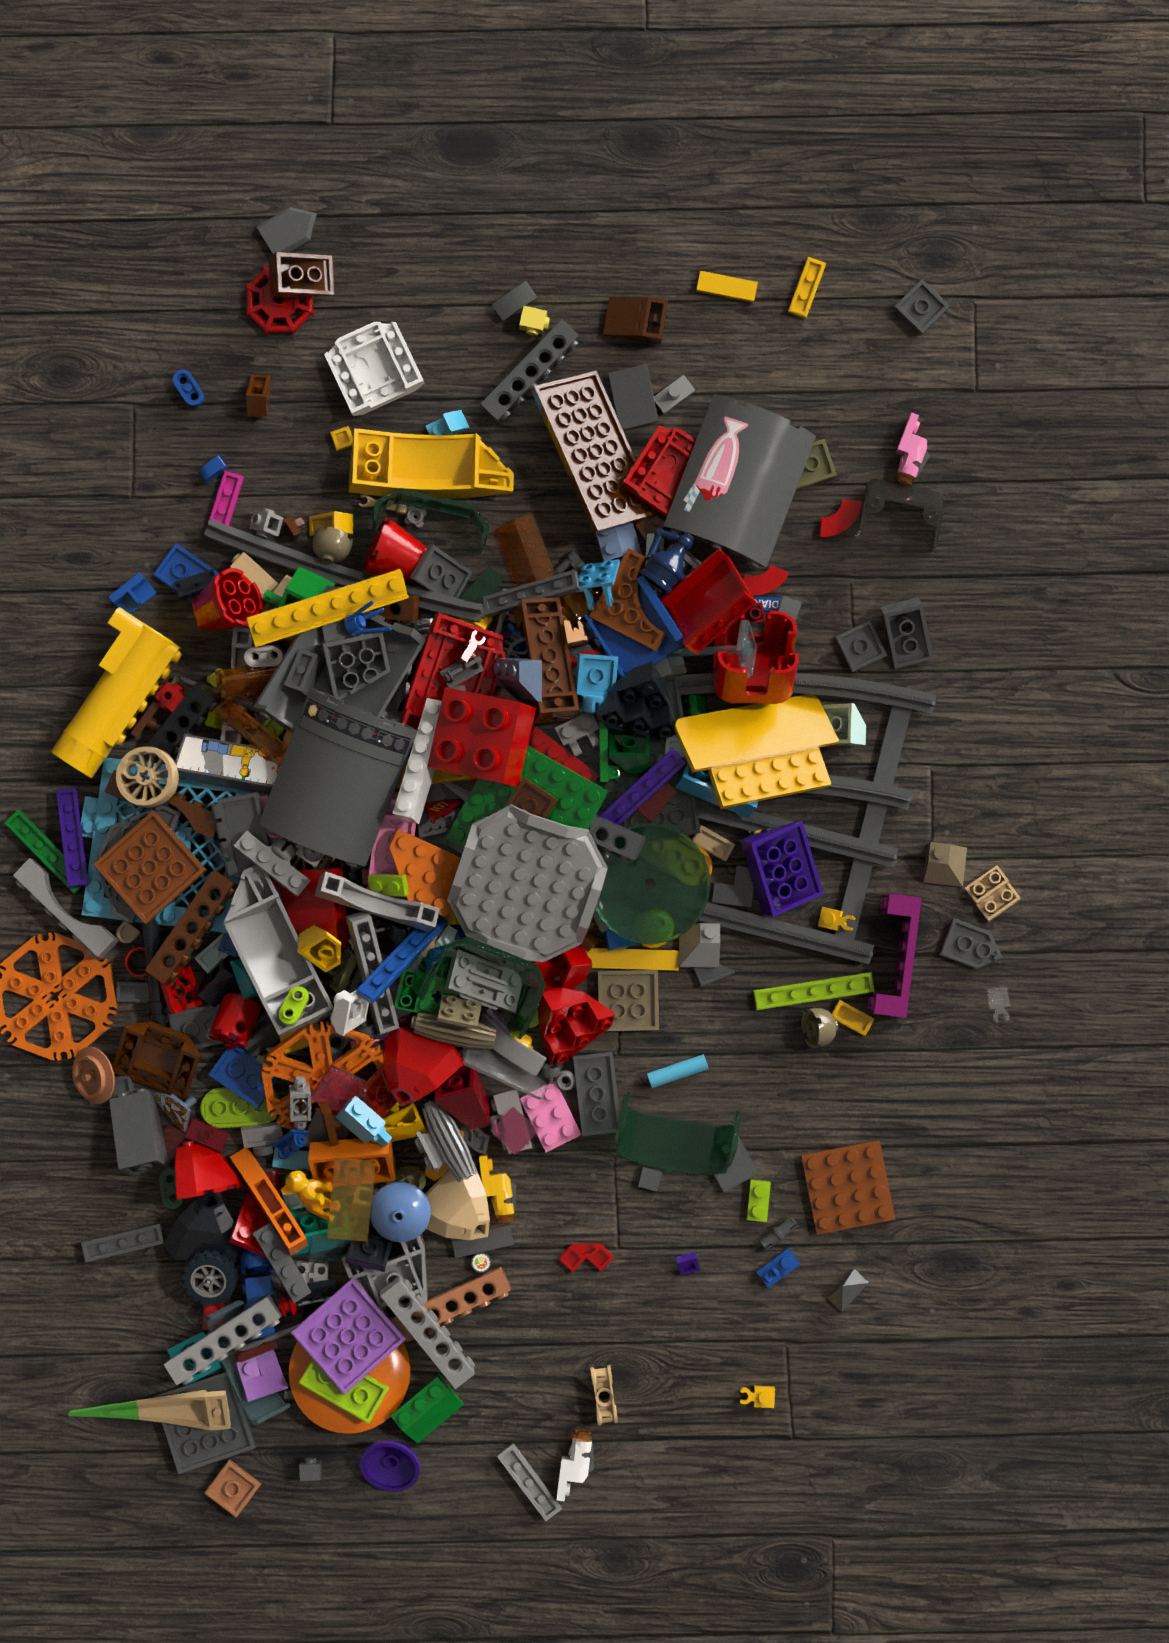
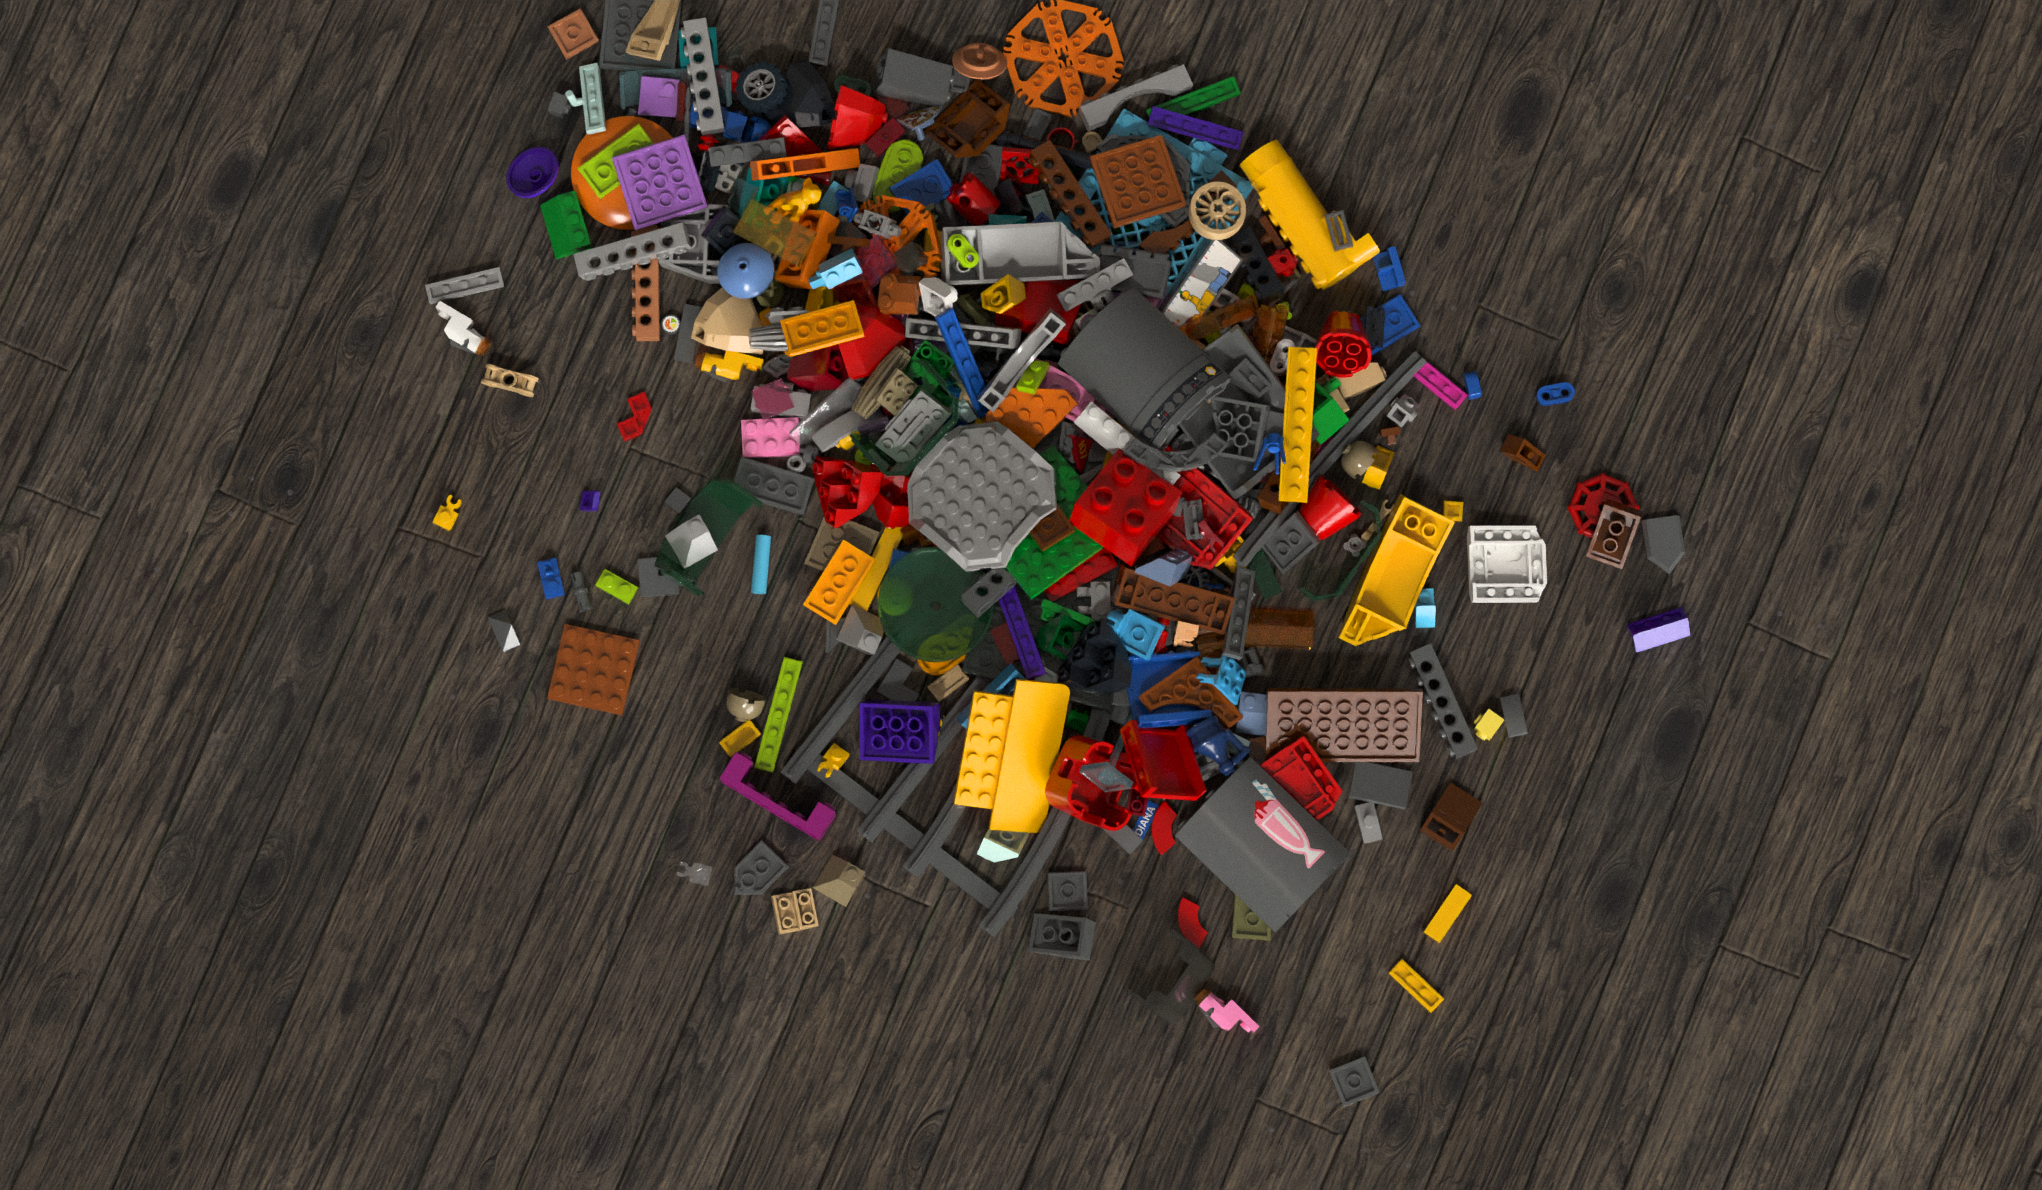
camera: 115 degrees right, 5 degrees down
none -> light aqua plate [565,63,606,135]
none -> light grey slope [665,515,718,569]
none -> light orange plate [780,300,864,357]
none -> light orange plate [803,540,876,625]
none -> dark orange slope [878,273,922,315]
none -> clear smoke brick [893,242,928,273]
none -> dark grey tile [1123,433,1229,472]
none -> dark grey tile [1324,210,1353,252]
none -> panel [1627,607,1690,652]

